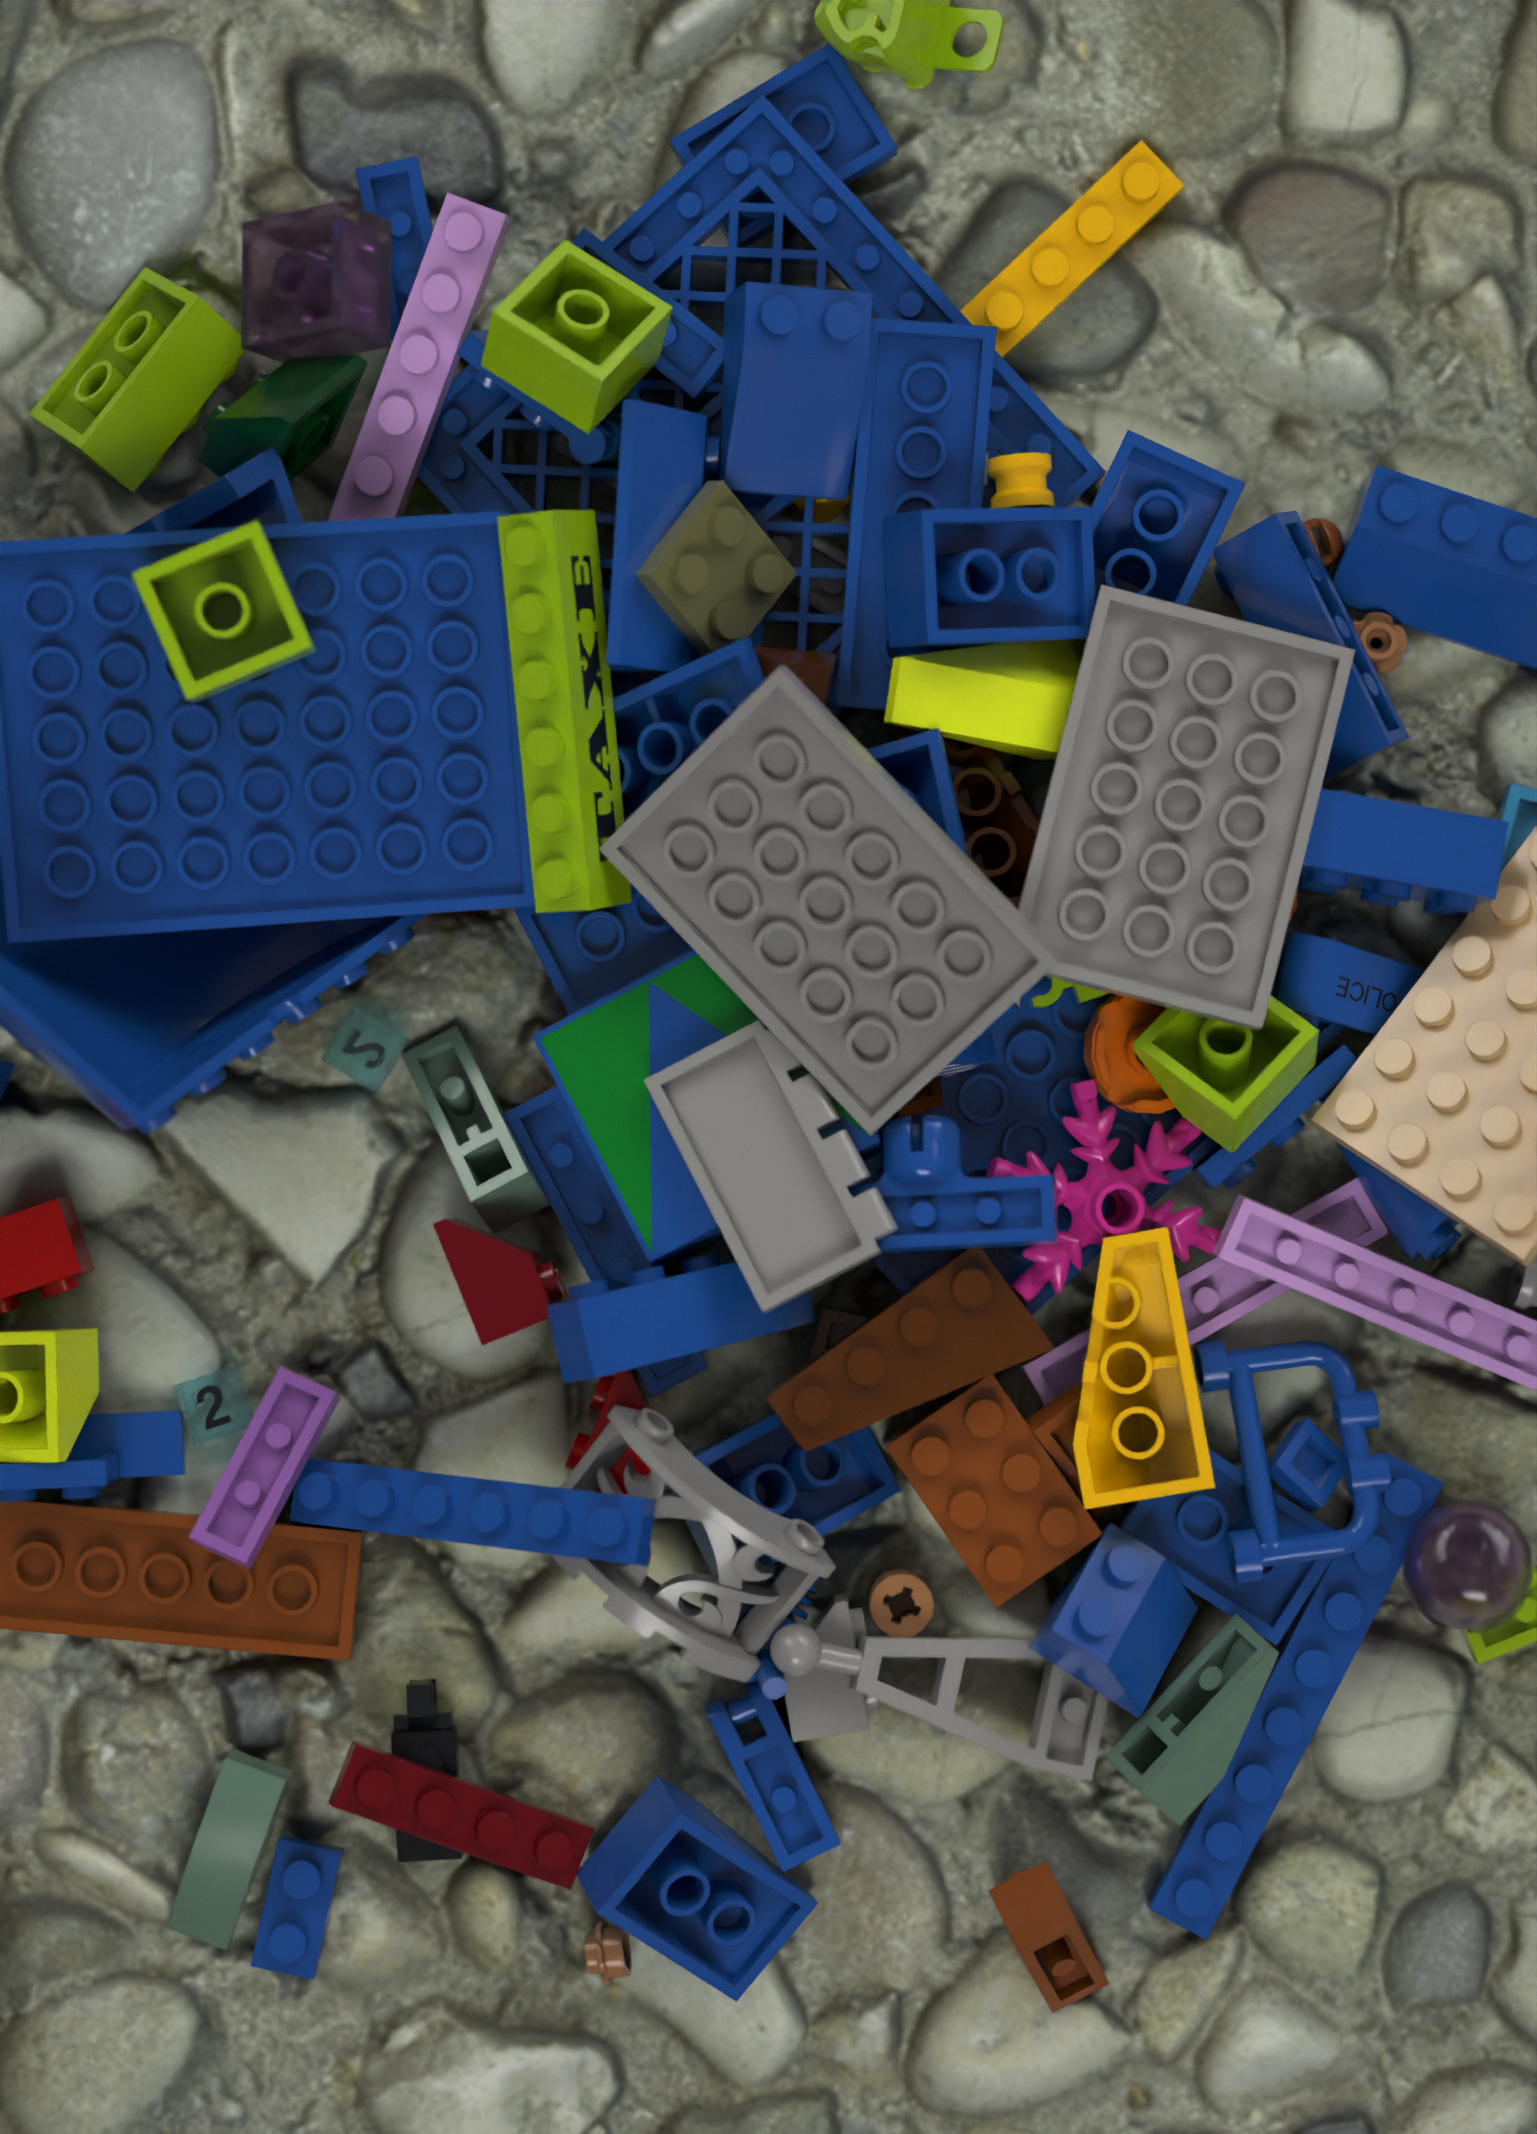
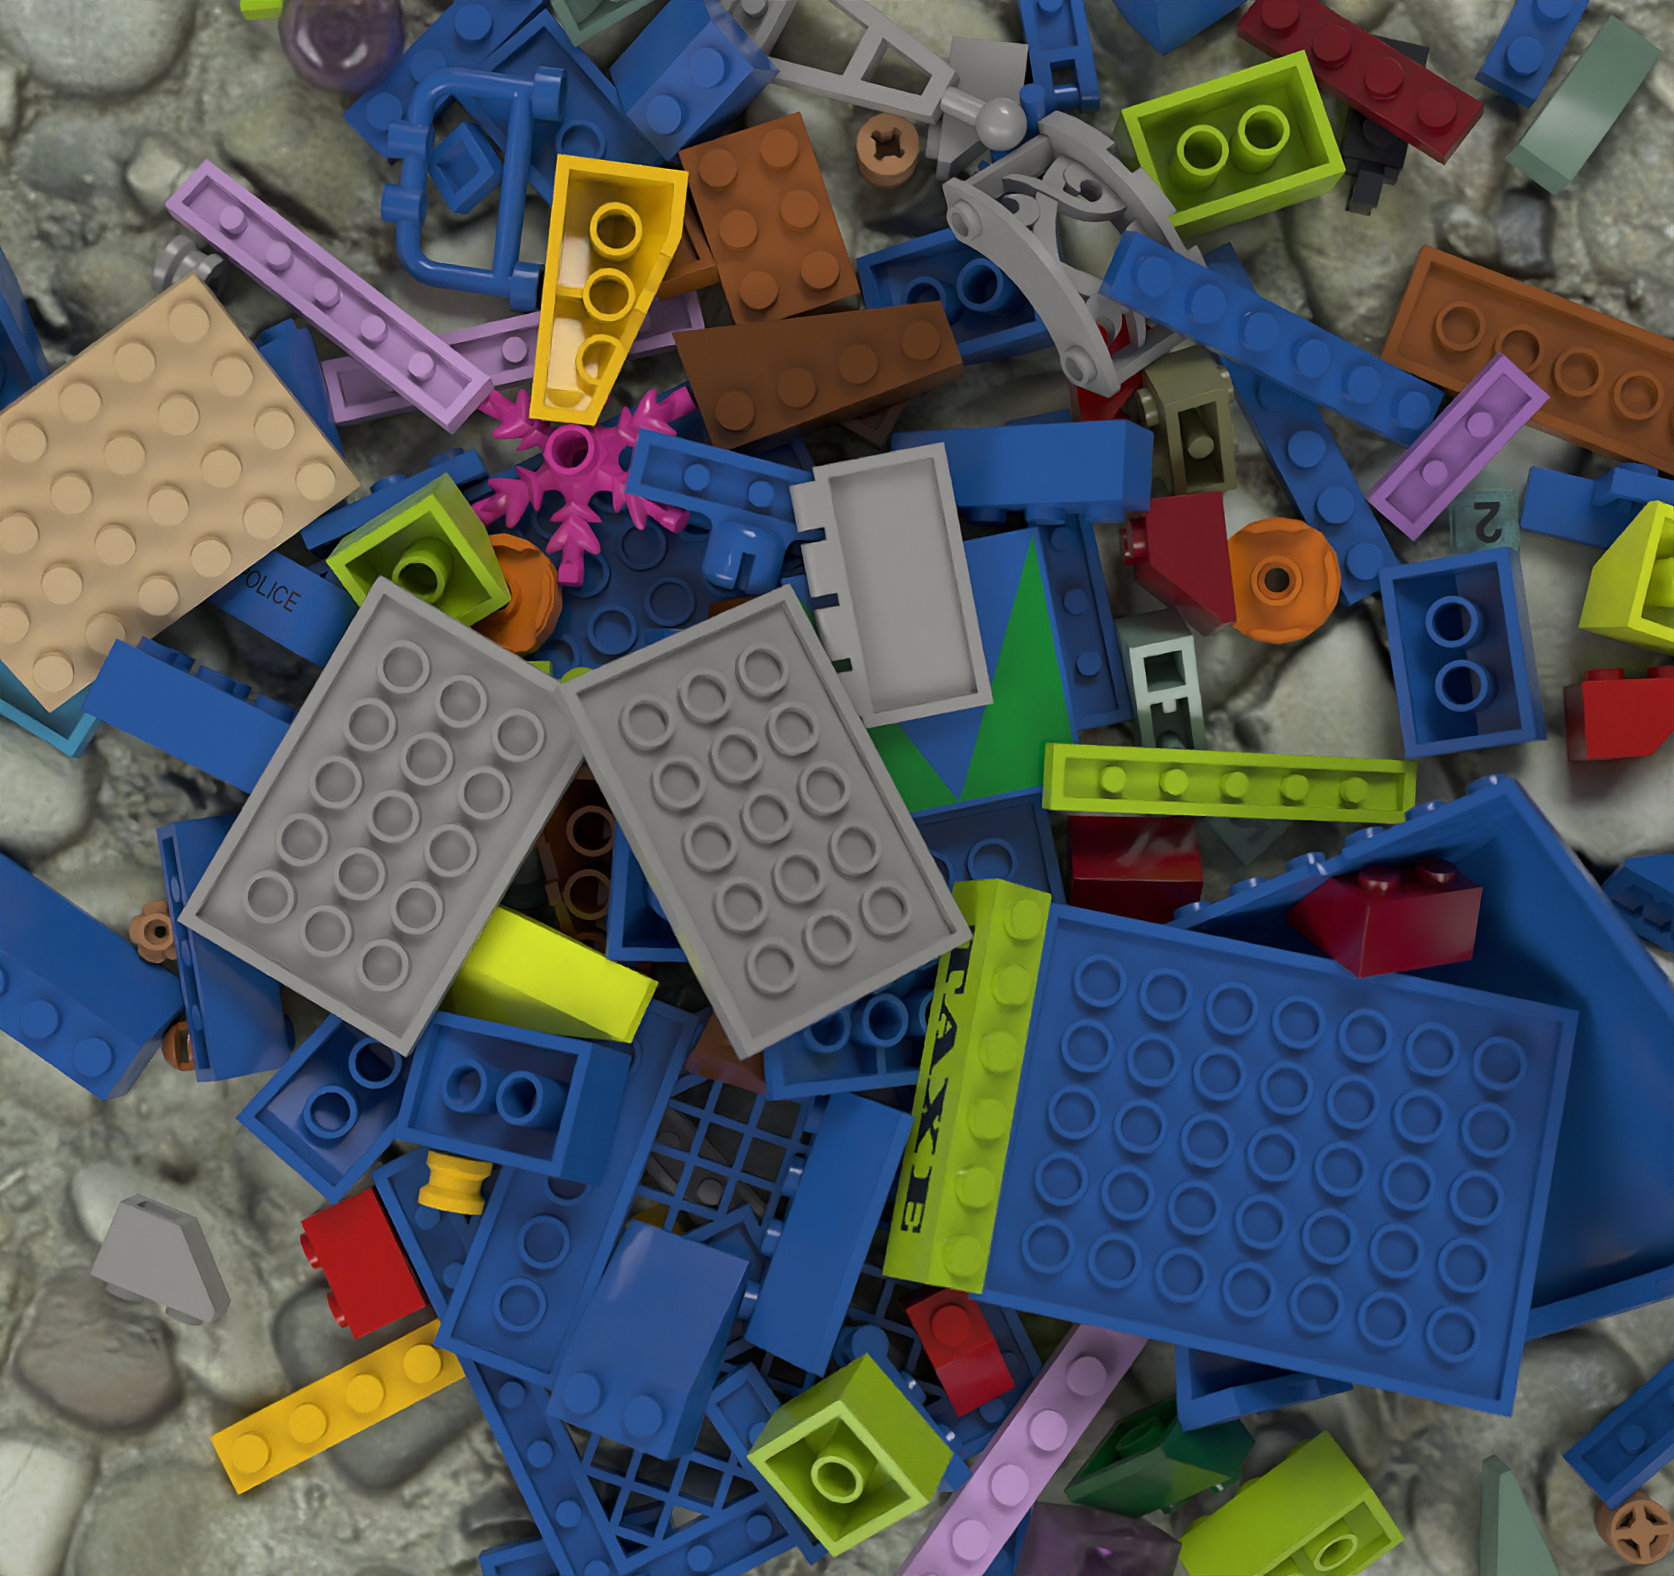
camera: 170 degrees left, 0 degrees up
lime brick [131,520,317,703] -> none
olive plate [635,480,797,657] -> none
none -> light grey slope [90,1194,231,1326]
none -> red brick [300,1184,431,1340]
none -> red slope [898,1284,1015,1418]
none -> lime plate [1042,743,1418,824]
none -> dark red slope [1066,815,1204,925]
none -> lime brick [1112,50,1346,241]
none -> olive brick [1135,344,1239,496]
none -> blue plate [1202,241,1400,607]
none -> orange plate [1228,516,1342,644]
none -> dark red slope [1286,858,1483,978]
none -> blue slope [1378,546,1547,759]

